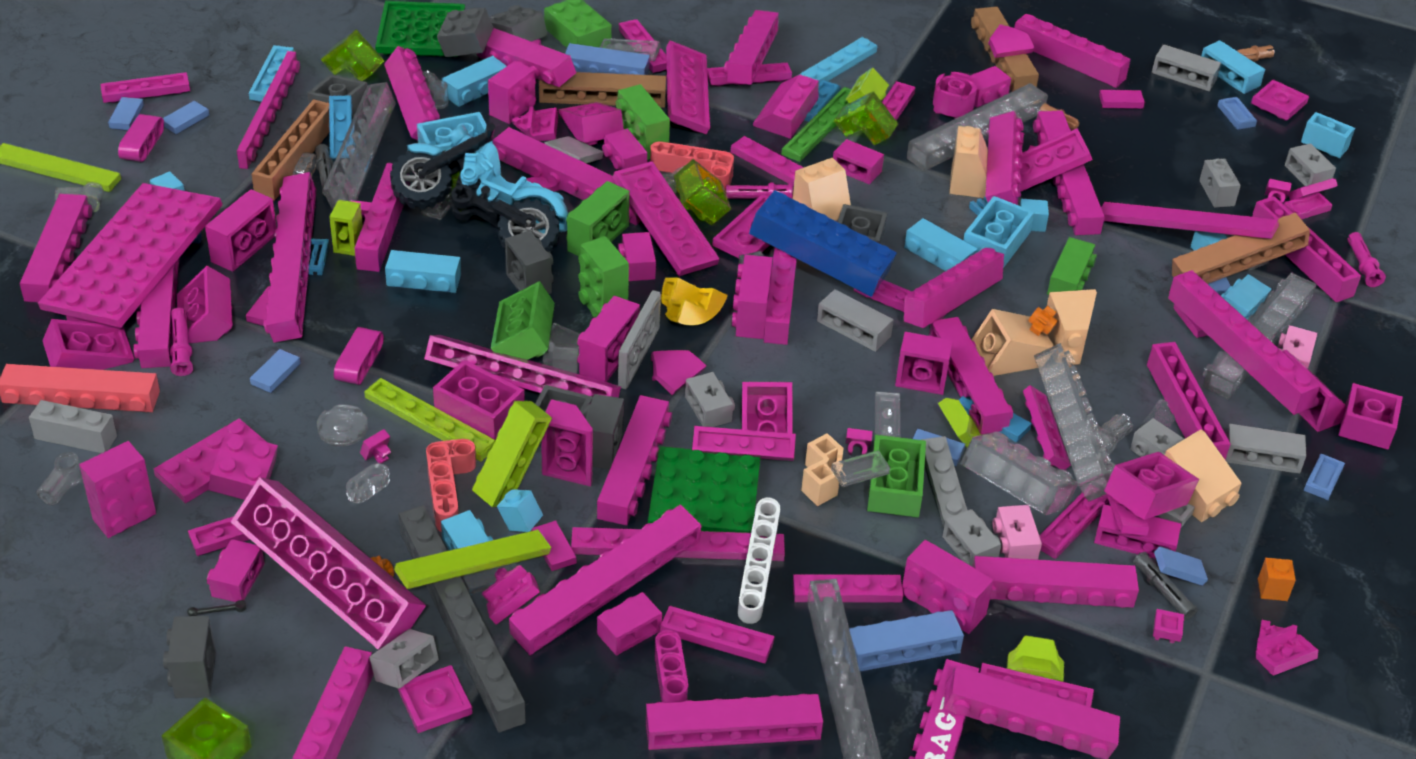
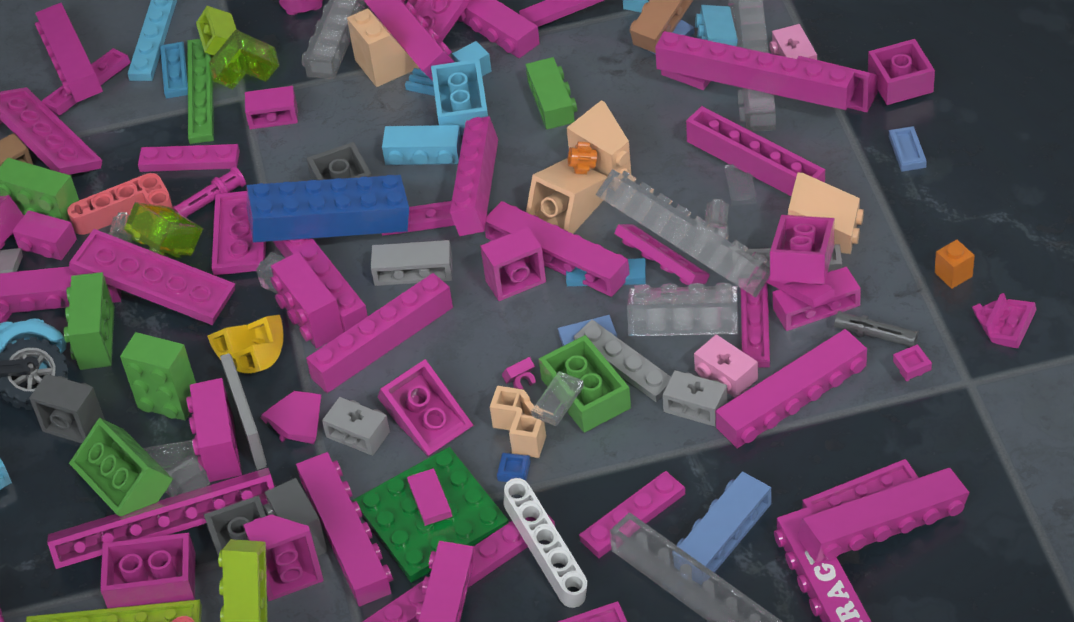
camera: 30 degrees left, 5 degrees up
dark pink brick [618,232,656,281] -> none
dark pink plate [692,426,796,461] -> none
dark pink slope [753,74,819,139] -> none
light nougat slope [793,158,851,222] -> none
dark pink plate [873,81,916,126] -> none
clear tile [875,391,900,437] -> none
dark pink brick [902,540,994,634] -> none
lime slope [938,398,984,449] -> none
lime slope [1007,635,1064,682] -> none
light grey brick [1130,418,1184,457] -> none
medium blue tile [1154,546,1208,586] -> none
light grey brick [1225,424,1306,474] -> none
none -> dark pink brick [306,273,453,393]
none -> dark pink tile [407,468,452,526]
none -> blue tile [497,453,531,482]

